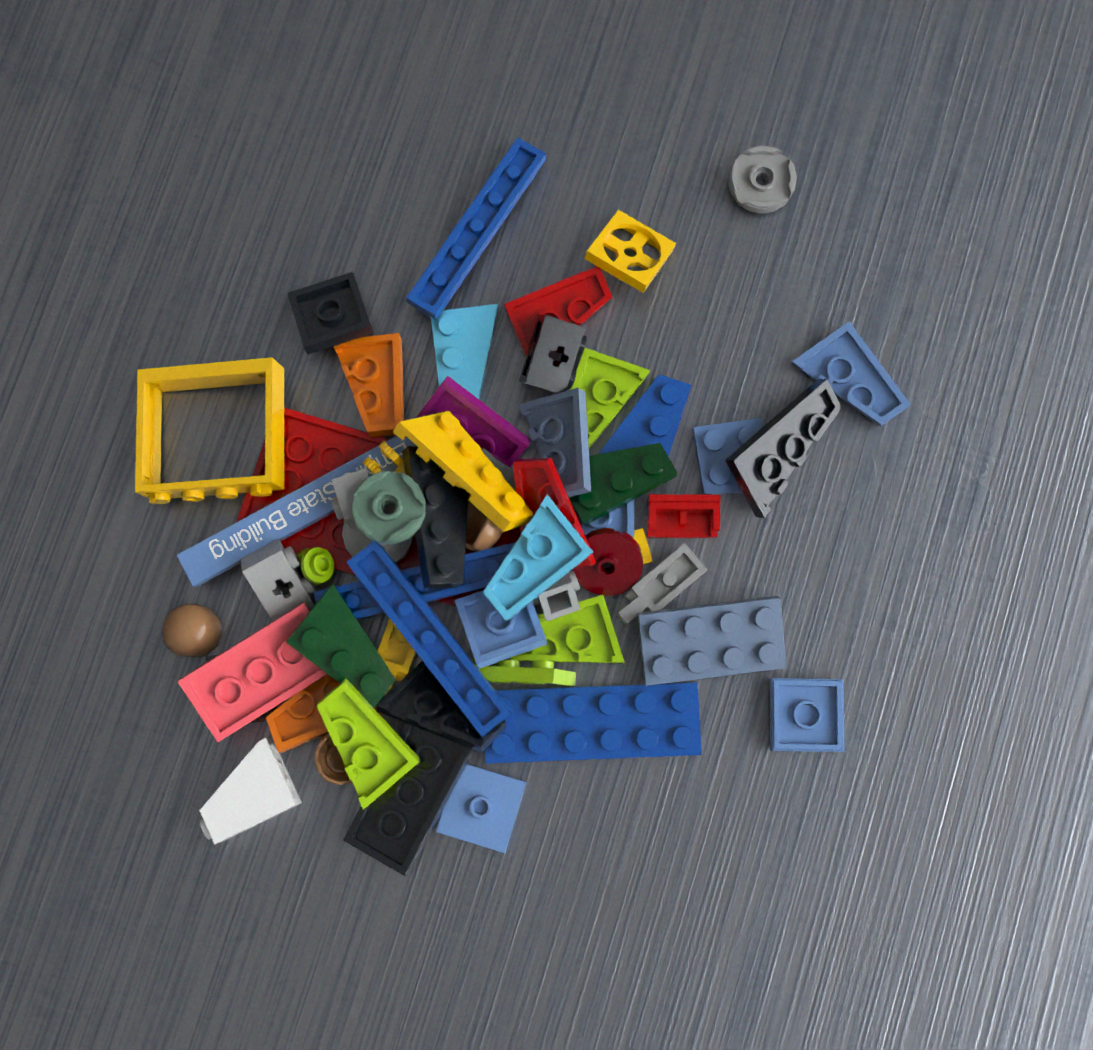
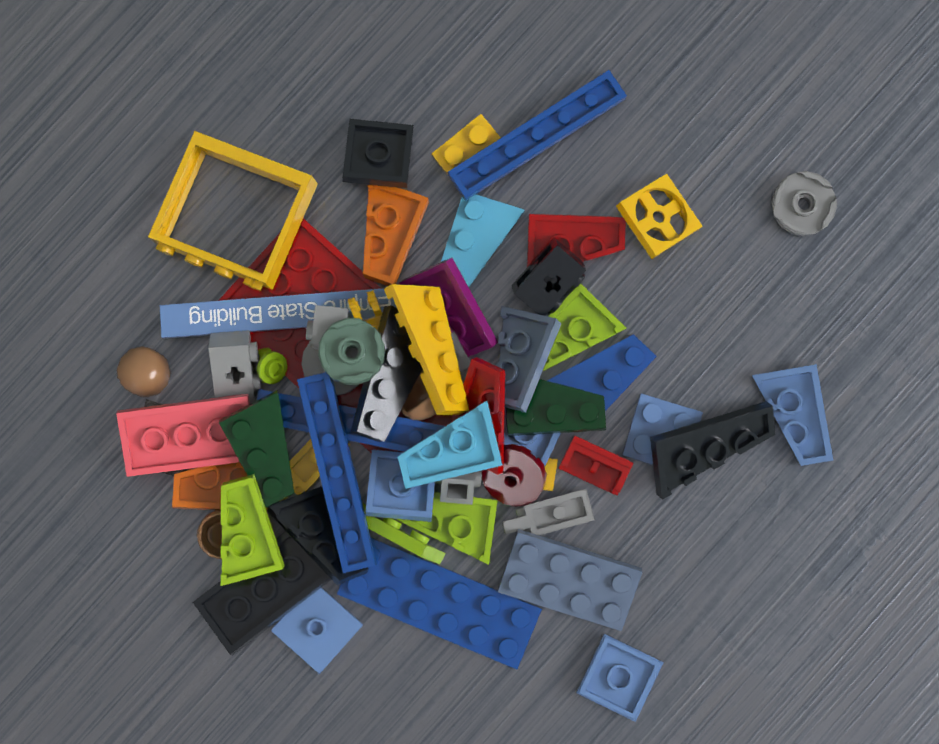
camera: 20 degrees right, 5 degrees up
white slope [200,738,302,844] -> none
none -> yellow plate [431,114,501,177]

